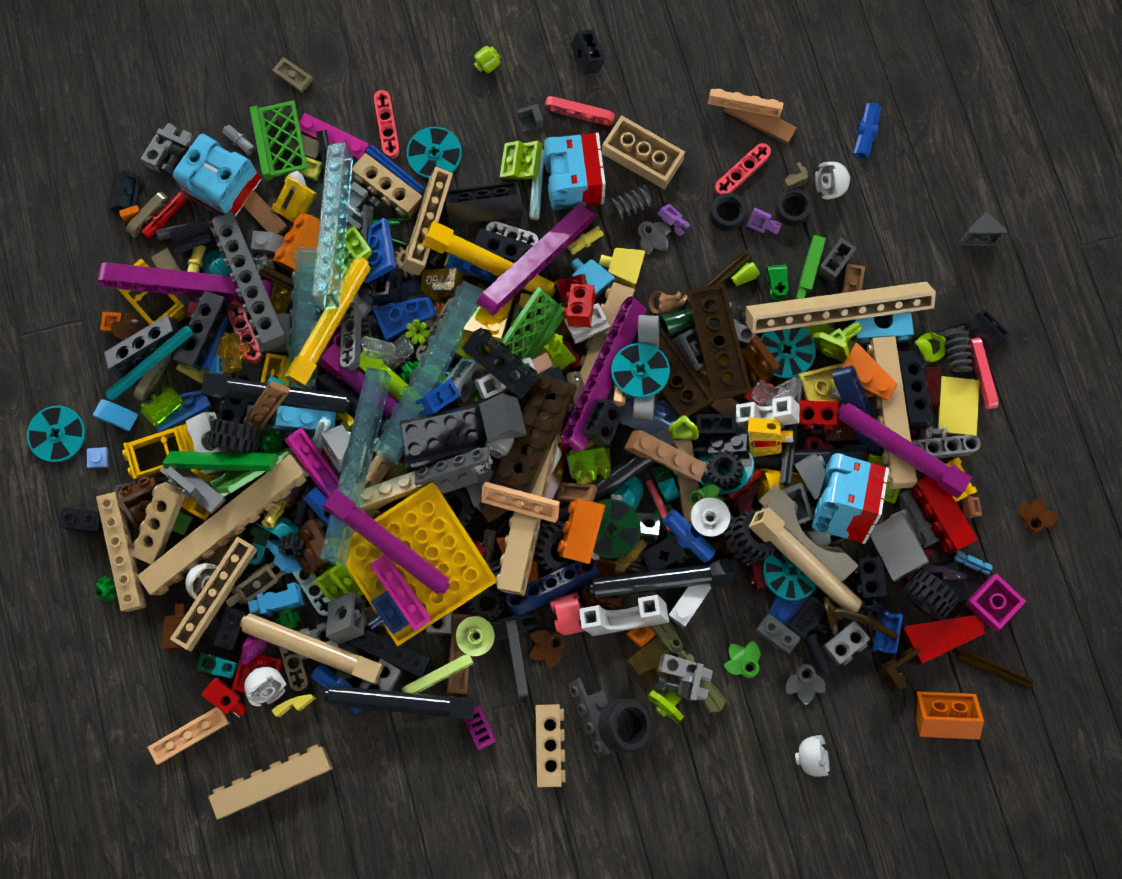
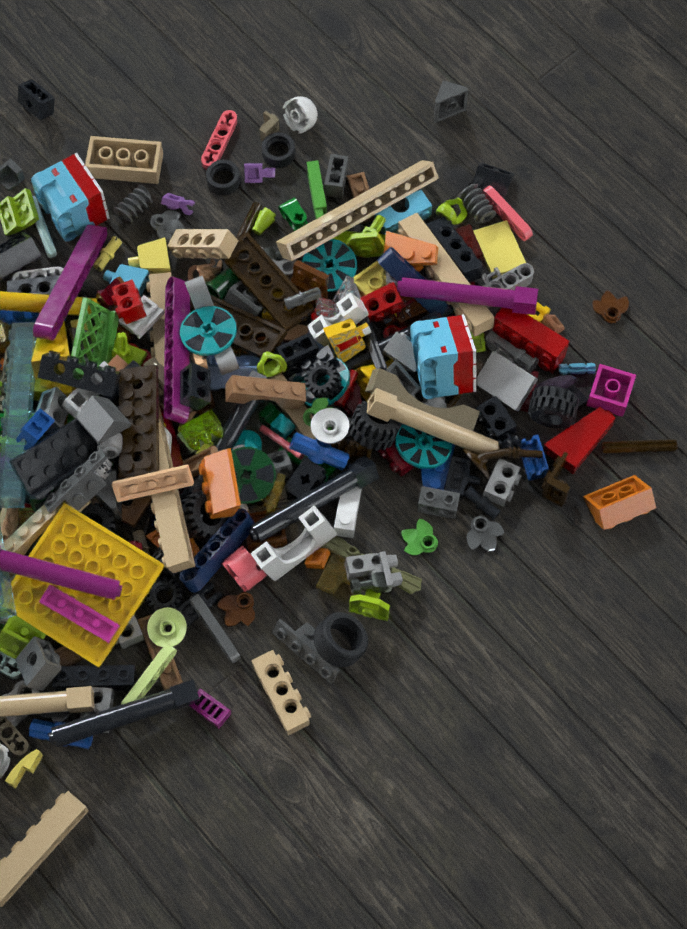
camera: 25 degrees left, 10 degrees down
dark blue plate [368,591,410,635] -> none
coral beam [544,96,615,126] -> none
light nougat plate [708,89,783,118] -> none
medium nougat tile [723,107,797,145] -> none
white cylinder [795,735,830,777] -> none
blue piece [853,102,882,160] -> none
none -> tan brick [167,229,238,259]
none -> dark grey axle [284,287,321,310]

